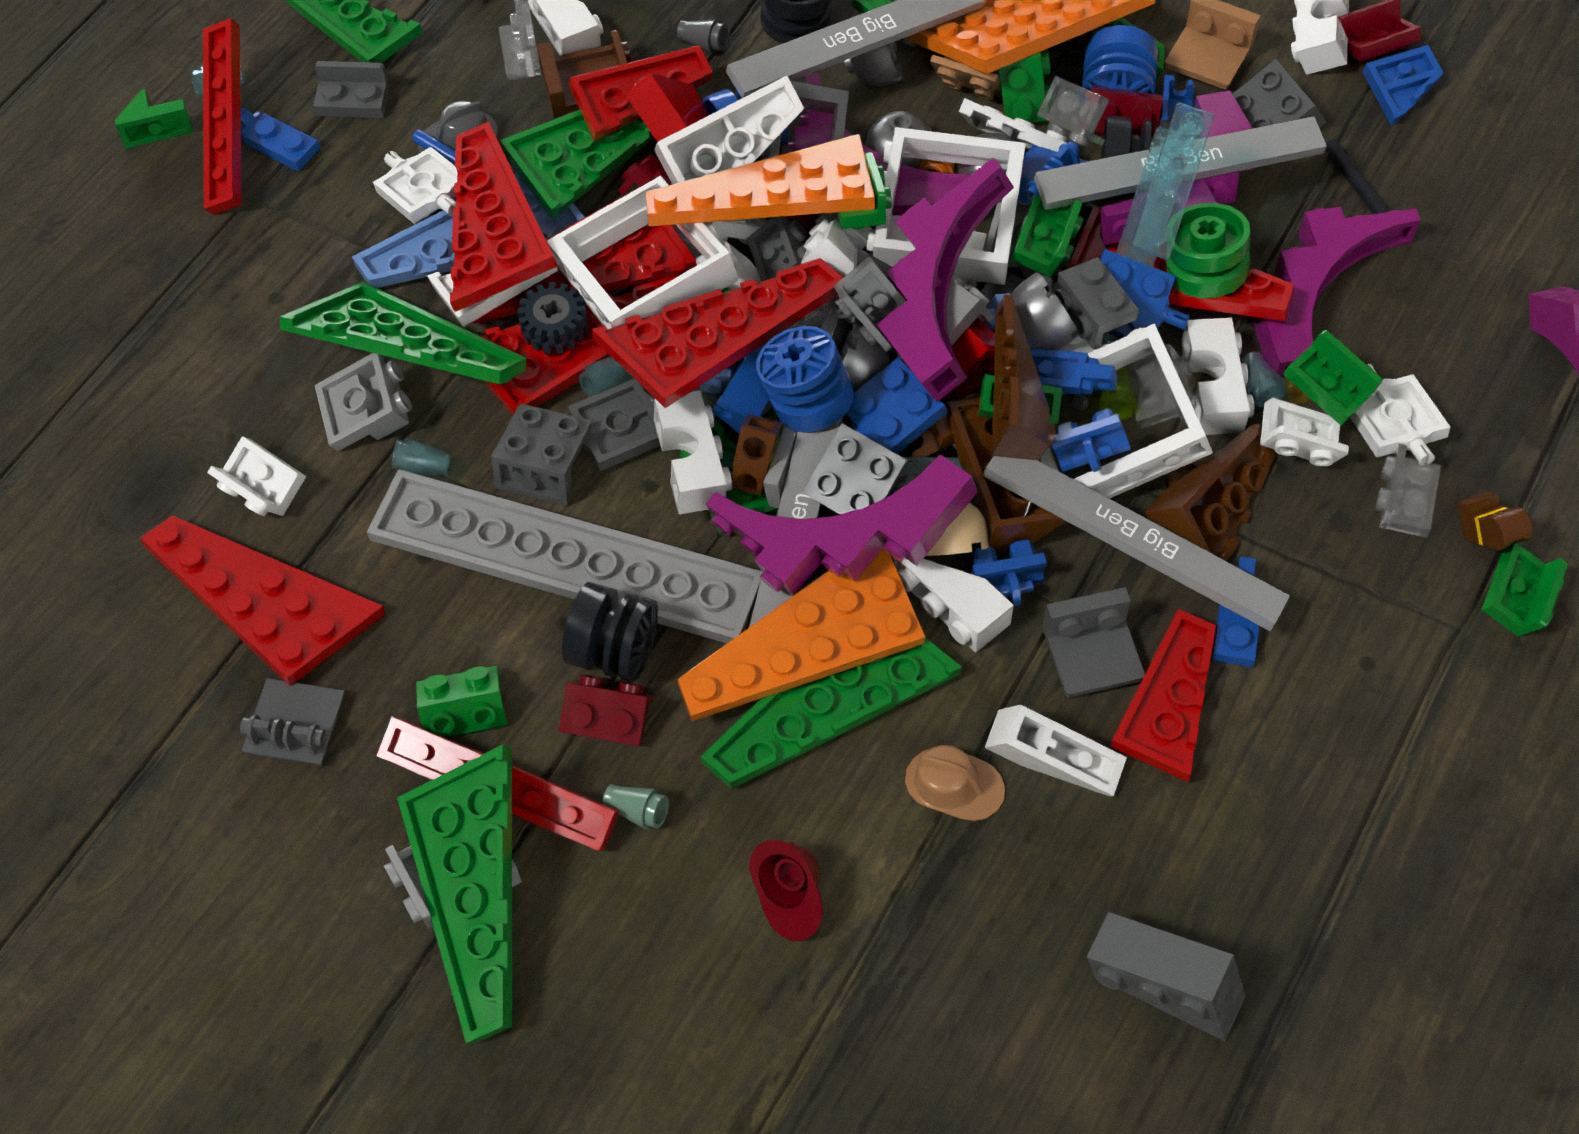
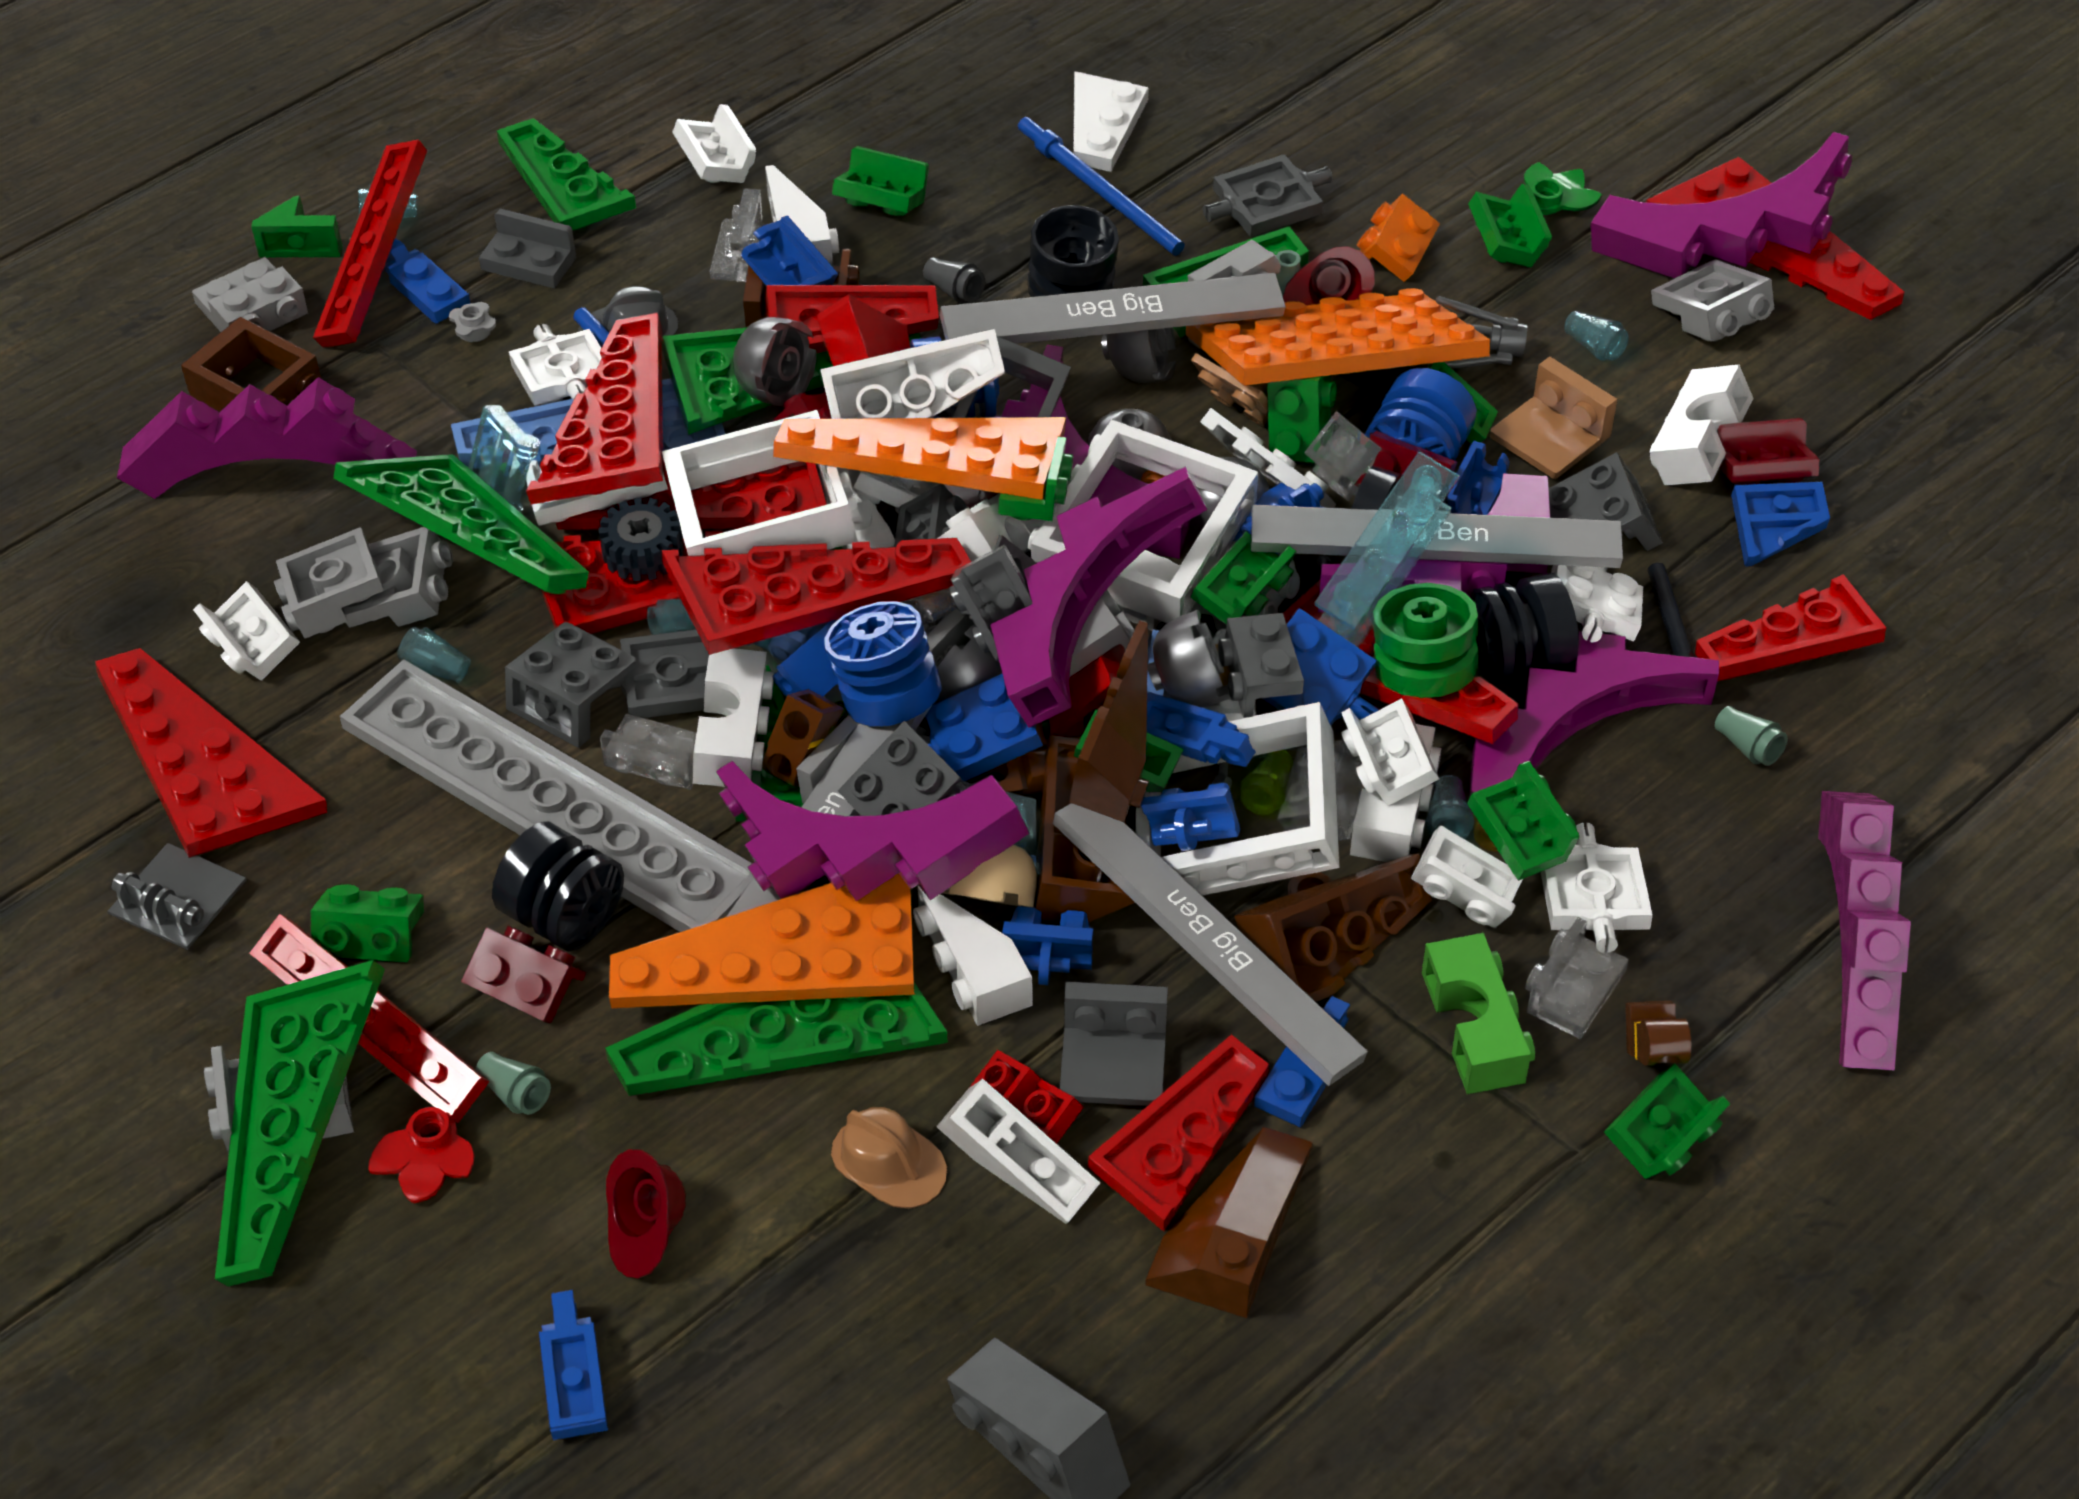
camera: 15 degrees right, 10 degrees down
none -> magenta arch [117,377,417,499]
none -> reddish brown window [181,317,321,412]
none -> light grey plate [192,257,308,332]
none -> light grey plate [274,527,384,639]
none -> red plate [368,1107,475,1203]
none -> light grey plate [449,302,496,342]
none -> clear light blue plate [468,405,540,513]
none -> blue hinge [539,1290,608,1440]
none -> clear bracket [600,713,697,790]
none -> flat silver cylinder [733,317,816,406]
none -> blue hinge [741,215,838,286]
none -> red slope [968,1050,1084,1144]
none -> reddish brown wedge [1145,1127,1313,1318]
none -> white bracket [1341,698,1439,806]
none -> bright green arch [1422,933,1535,1094]
none -> black wheel [1470,573,1579,682]
none -> white plate [1551,565,1643,642]
none -> red wing [1695,574,1886,681]
none -> sand green cone [1715,706,1788,766]

